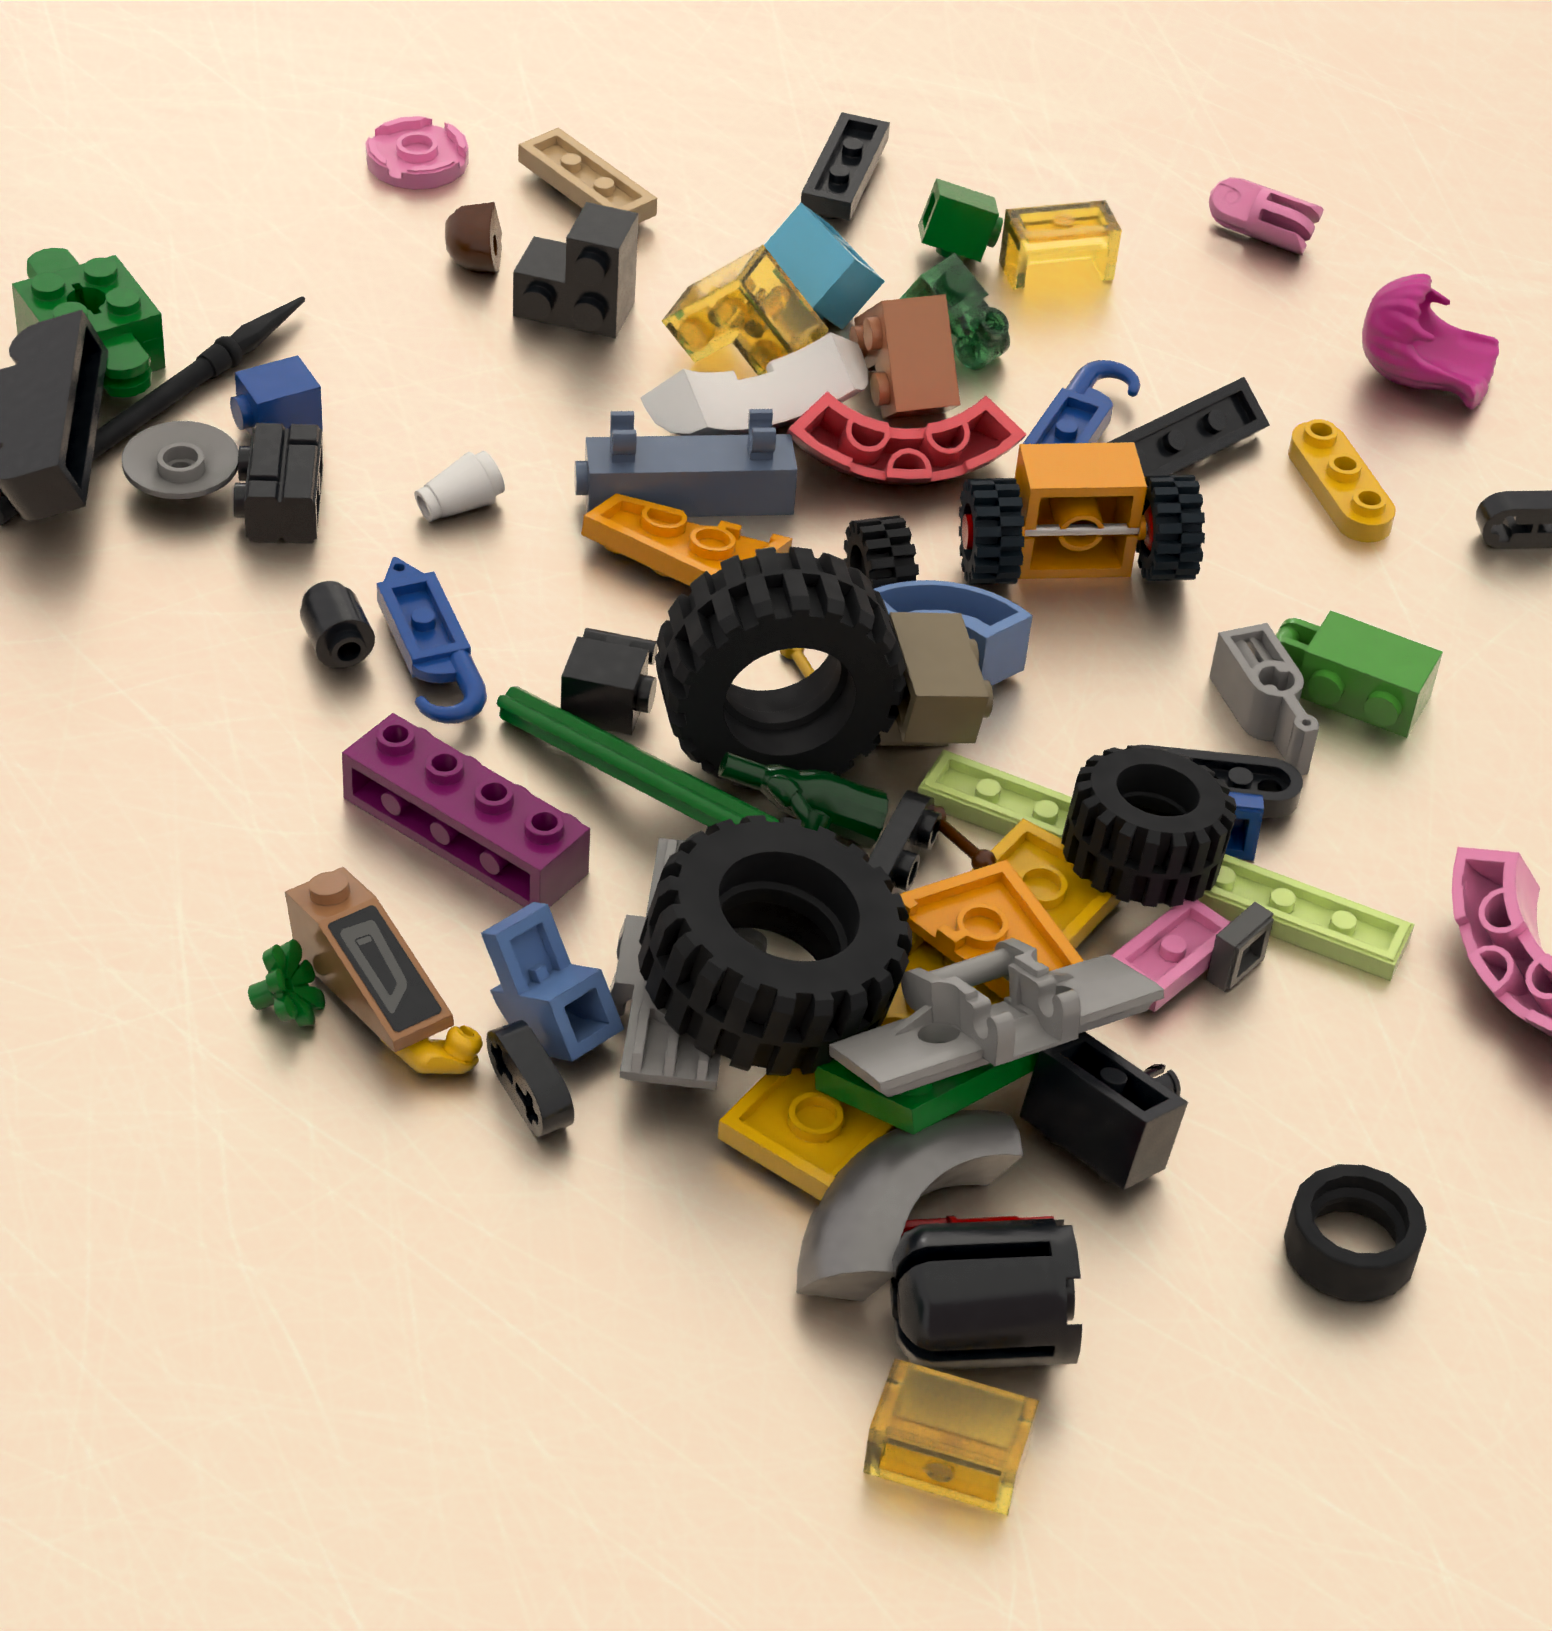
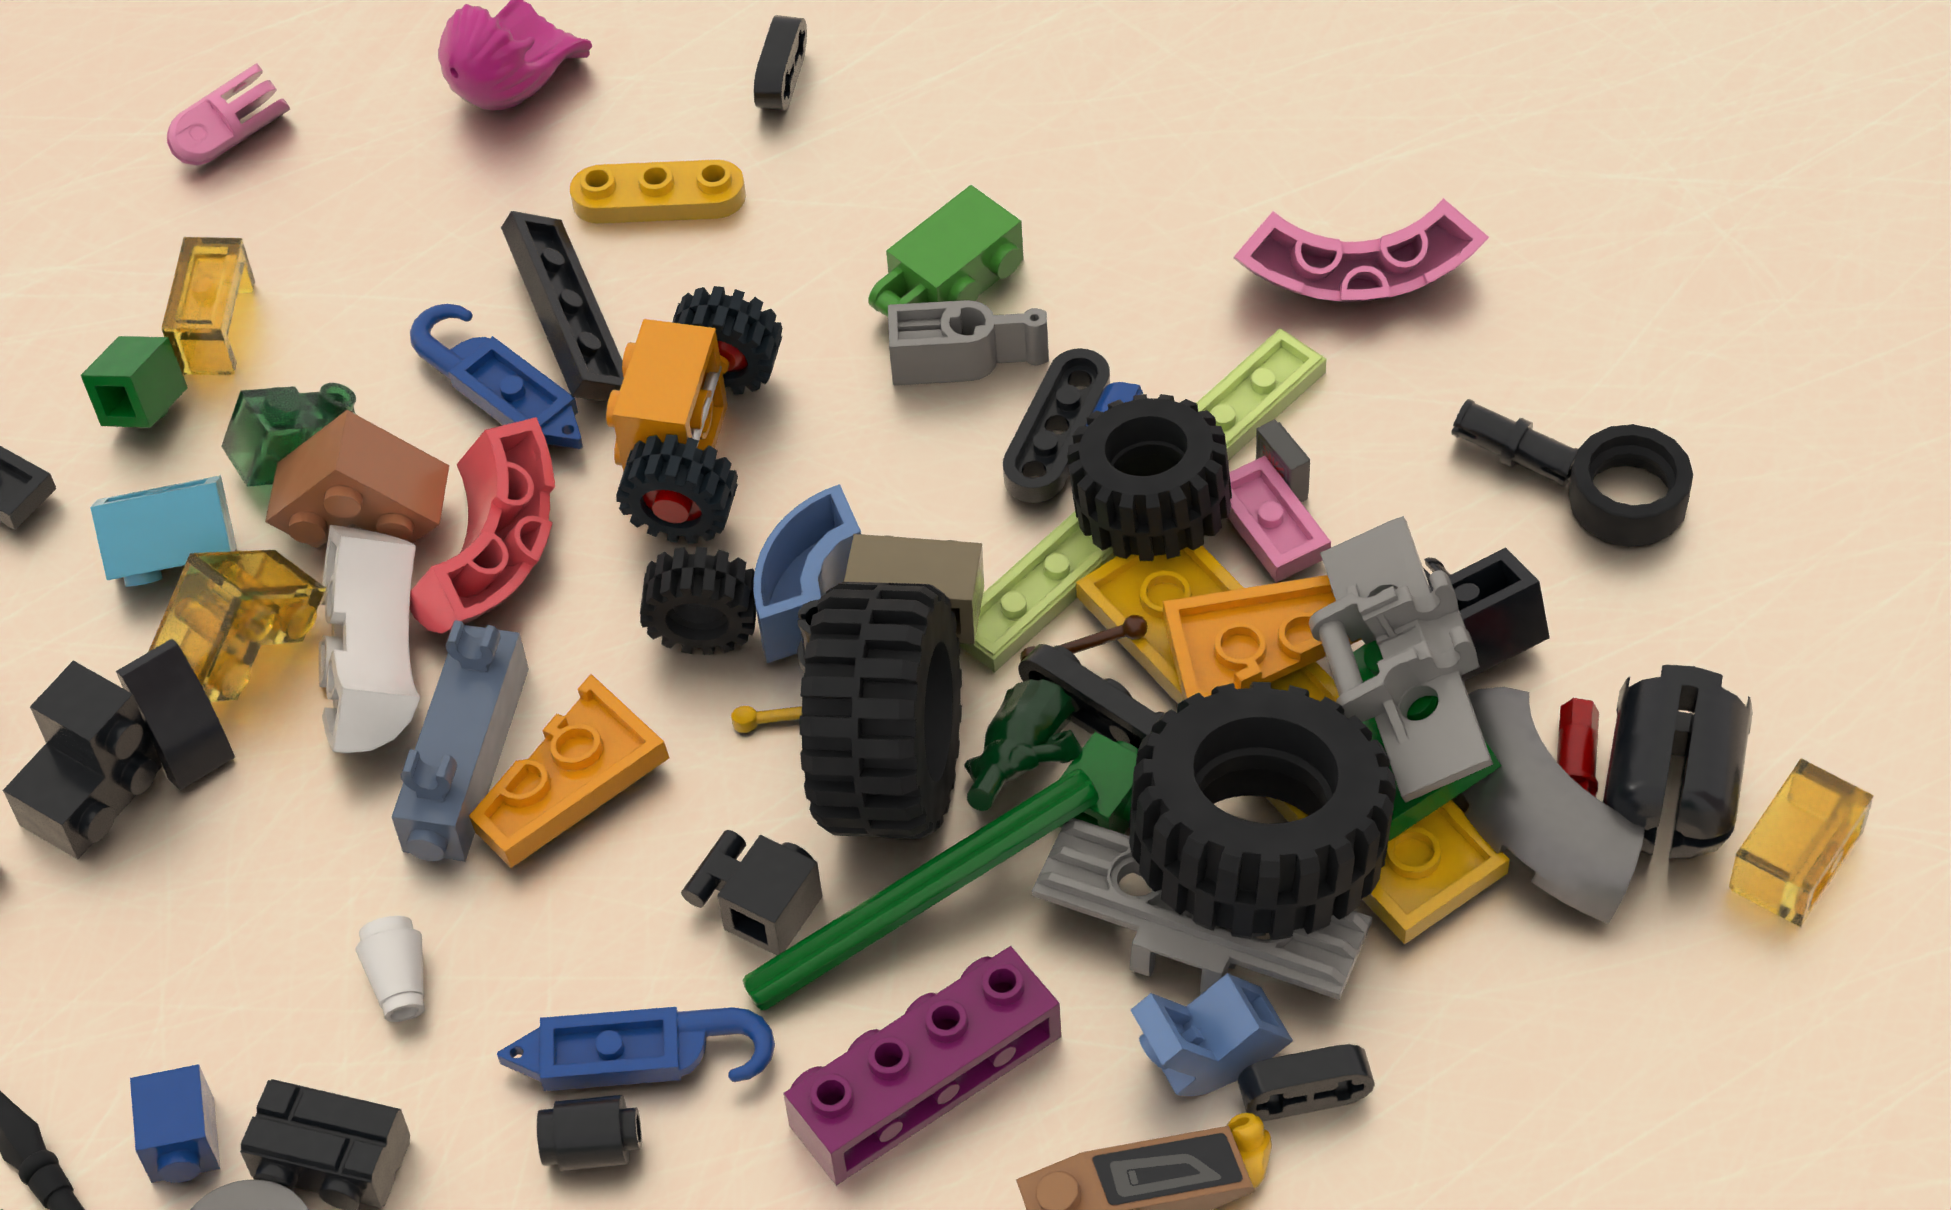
camera: 65 degrees left, 10 degrees up
none -> black slope [116,639,235,791]
none -> black pin [1451,399,1578,487]

